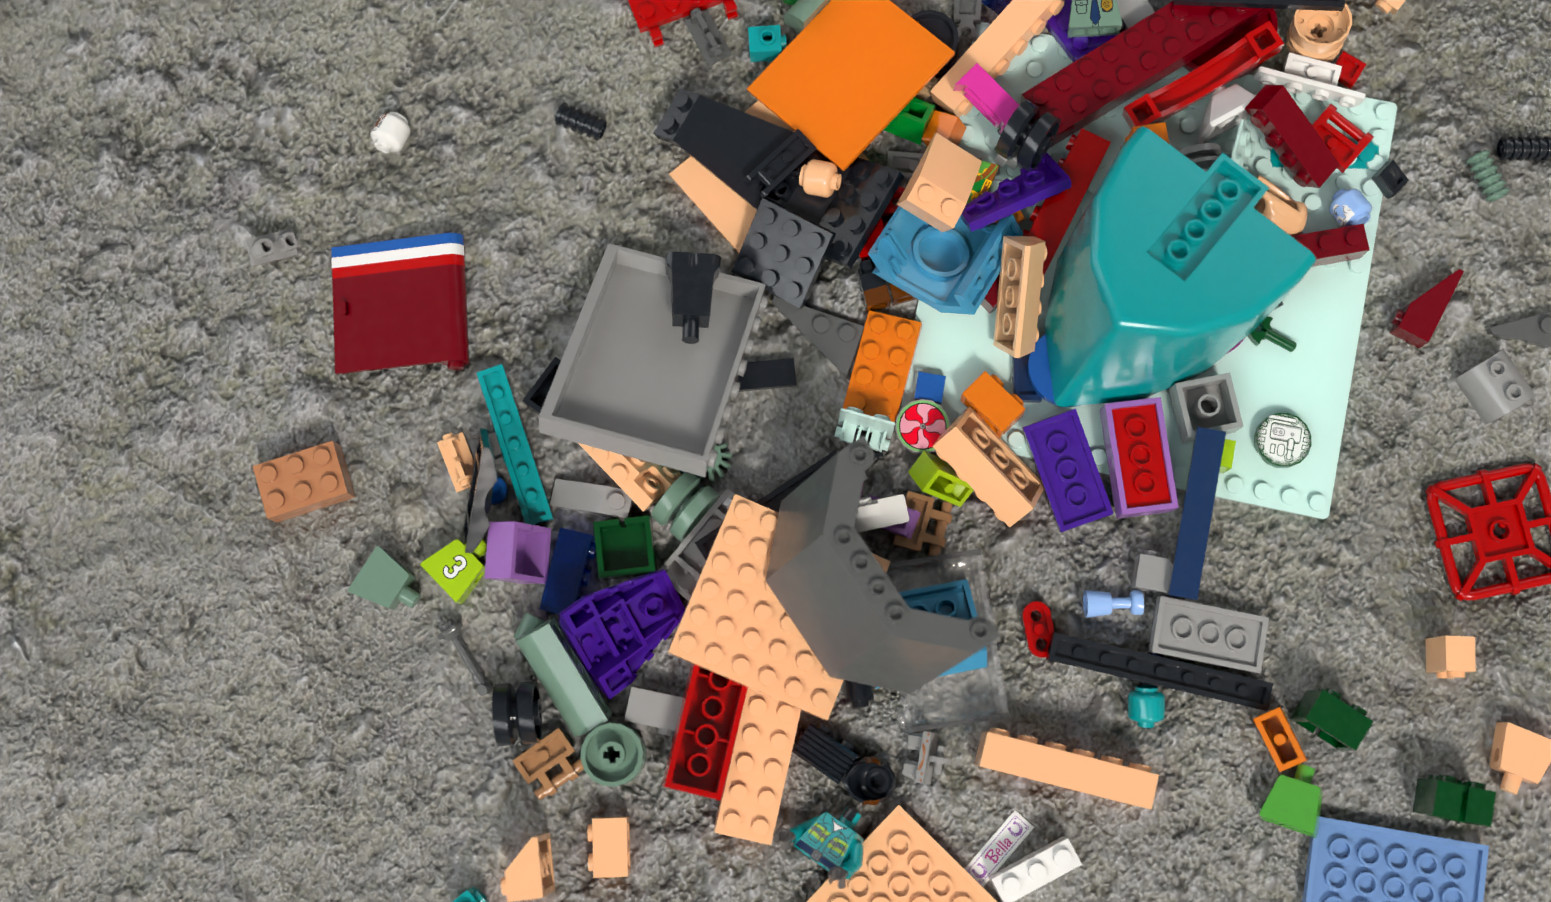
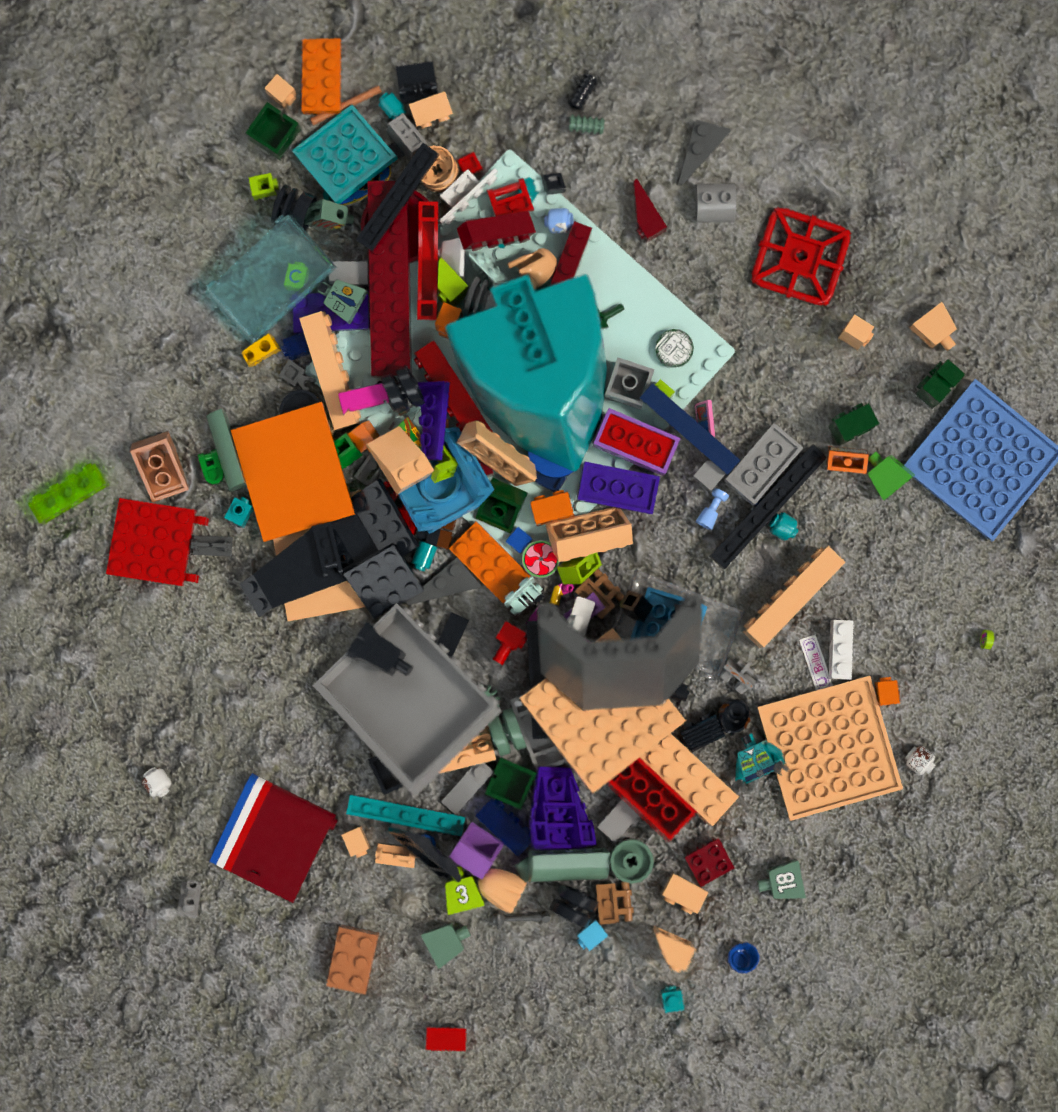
camera: 65 degrees left, 5 degrees up
black piece [555,102,607,141] -> none
light nougat head [799,159,842,198] -> none
red plate [1021,601,1054,658] -> none
none -> light nougat brick [342,826,370,858]
none -> teal brick [411,541,437,572]
none -> red hinge [426,1028,467,1052]
none -> lime bracket [430,445,458,483]
none -> lime slope [438,258,469,307]
none -> dark green slope [476,477,528,534]
none -> light nougat hair [478,868,527,913]
none -> red brick [492,621,528,665]
none -> arm [550,582,574,606]
none -> medium azure brick [577,919,608,951]
none -> black brick [618,590,653,623]
none -> dark red hinge [684,838,734,887]
none -> slope [695,400,715,437]

